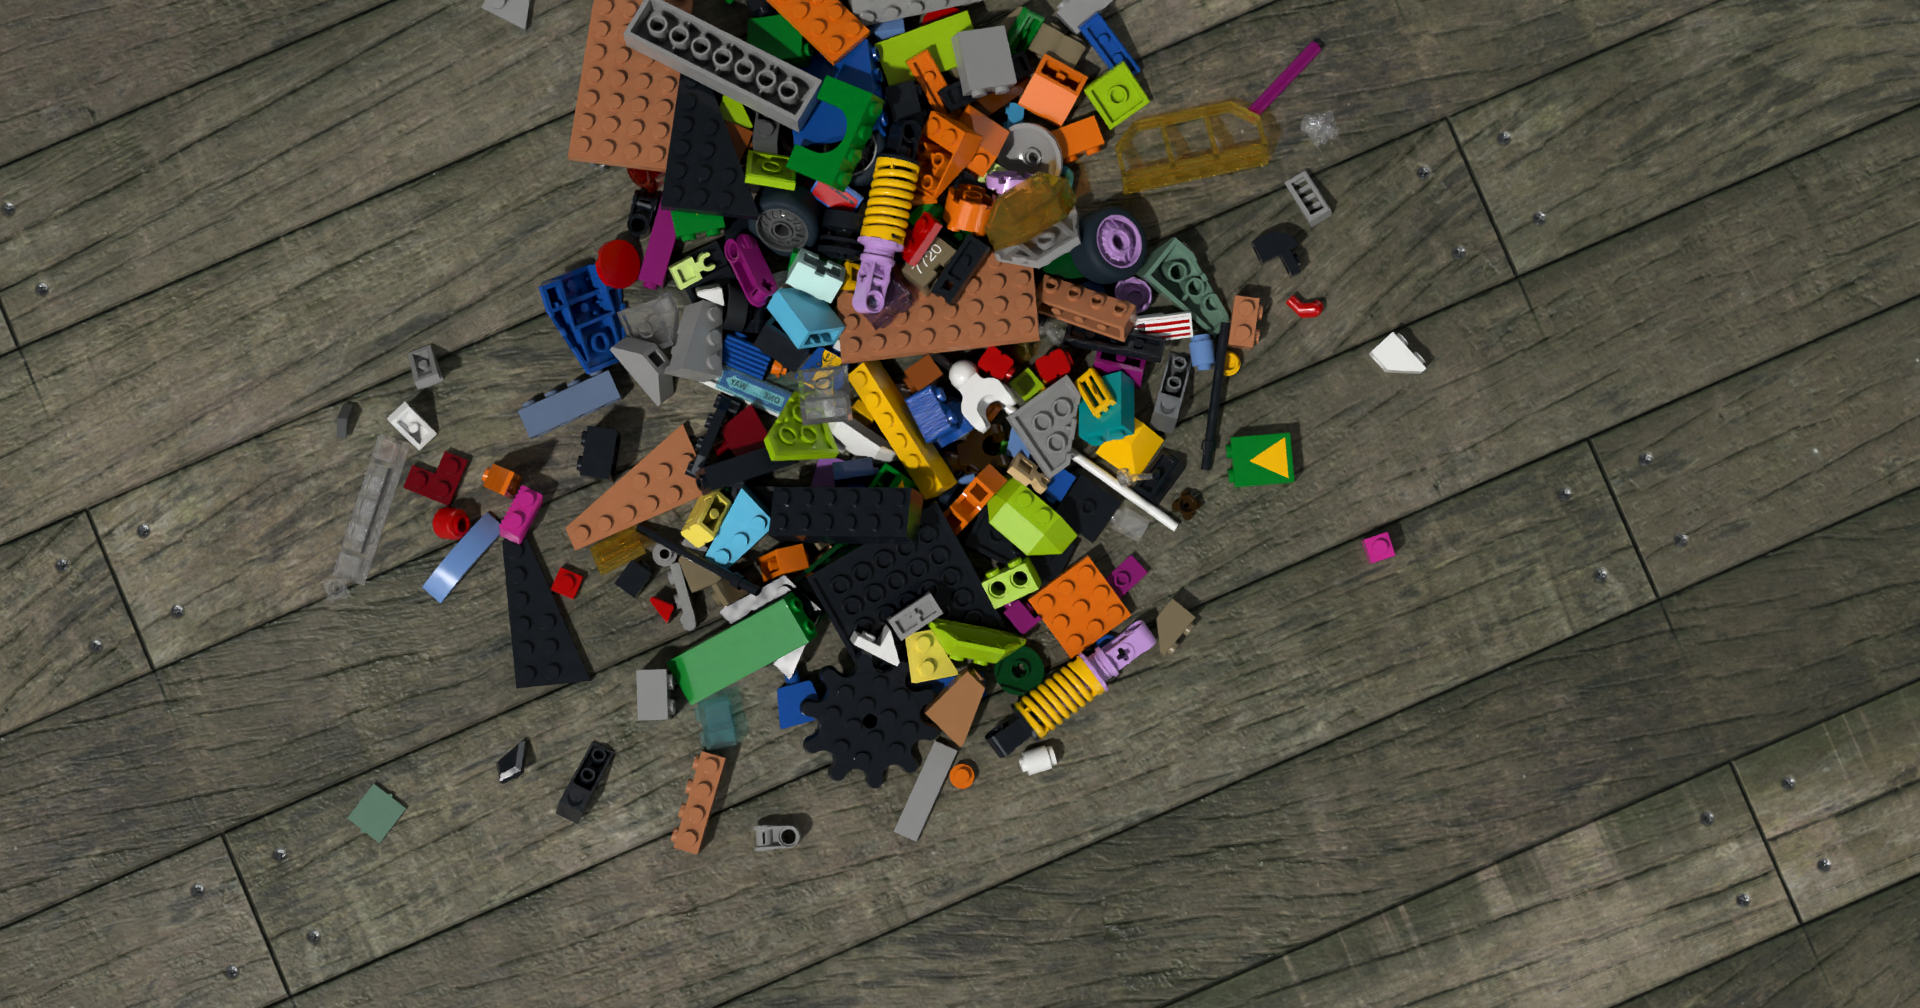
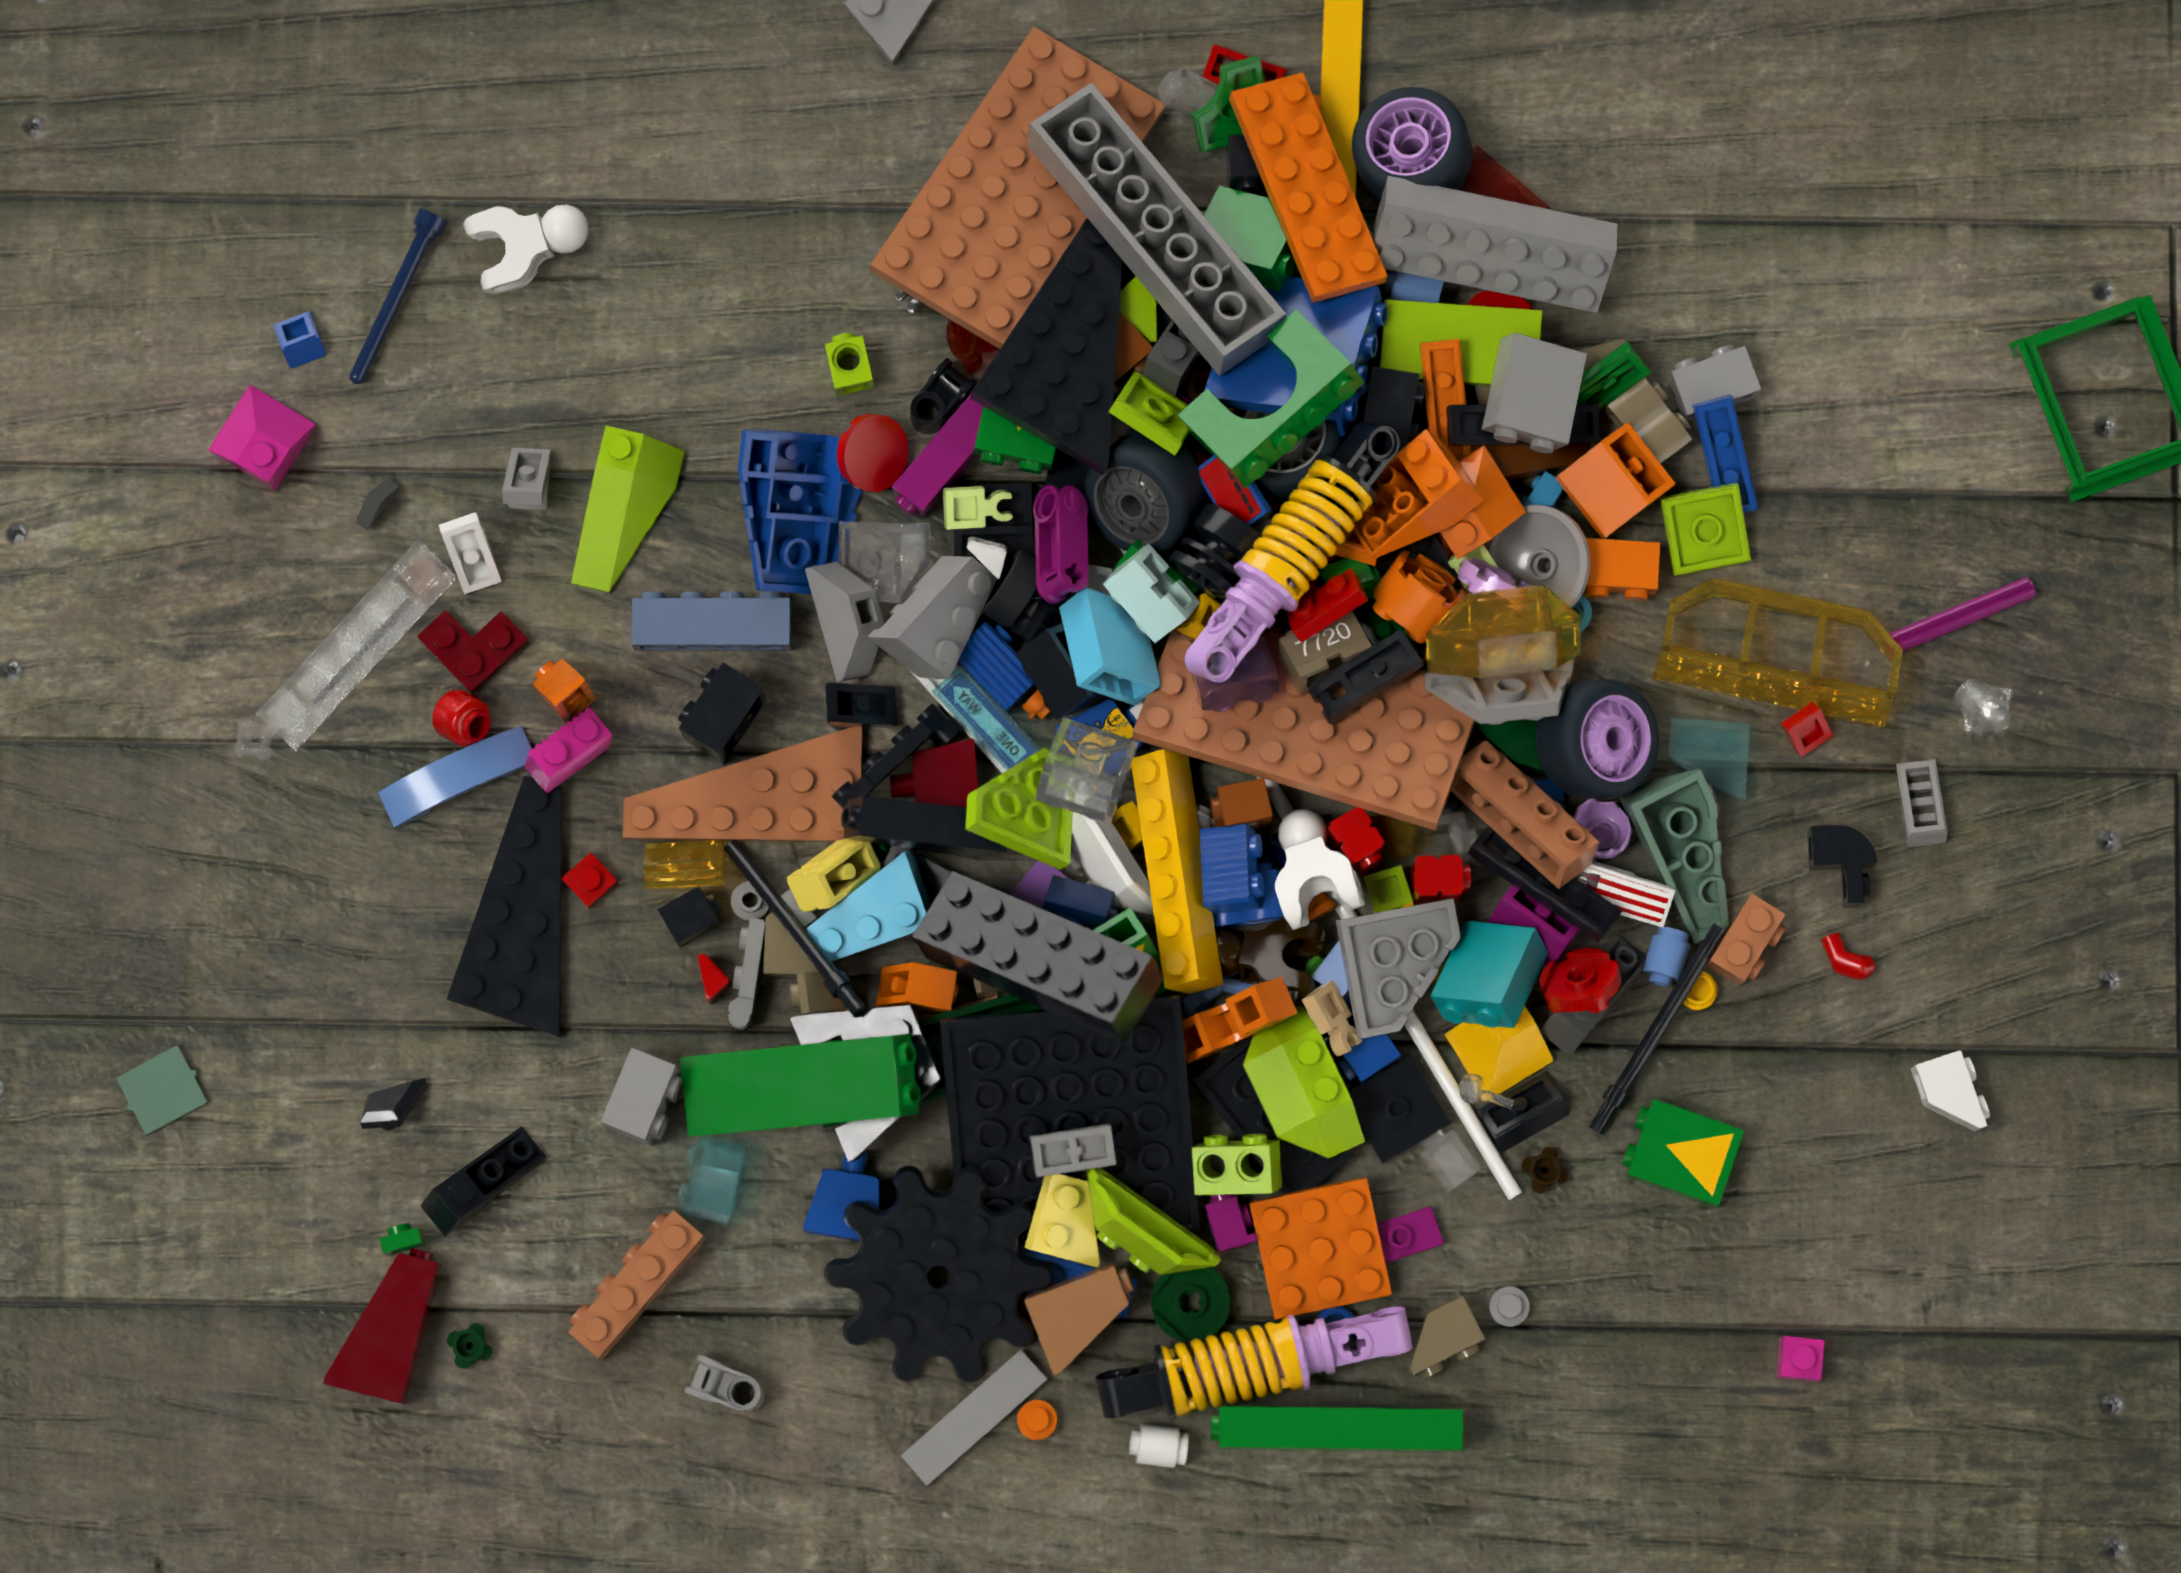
camera: 25 degrees right, 5 degrees down
white slope [850,625,900,666] -> none
yellow tile [1073,367,1116,419] -> none
none -> dark pink slope [208,385,317,491]
none -> blue slope [273,311,326,368]
none -> dark red slope [323,1248,442,1405]
none -> dark blue piece [349,208,448,384]
none -> green plate [379,1223,426,1256]
none -> dark green plate [447,1323,493,1369]
none -> white piece [463,205,589,295]
none -> lime wedge [571,425,686,593]
none -> lime brick [824,333,875,397]
none -> black slope [825,683,897,730]
none -> green brick [1210,1406,1463,1453]
none -> light grey plate [1489,1286,1530,1327]
none -> red plate [1540,948,1622,1013]
none -> clear light blue wing [1667,717,1750,801]
none -> red plate [1781,702,1833,758]

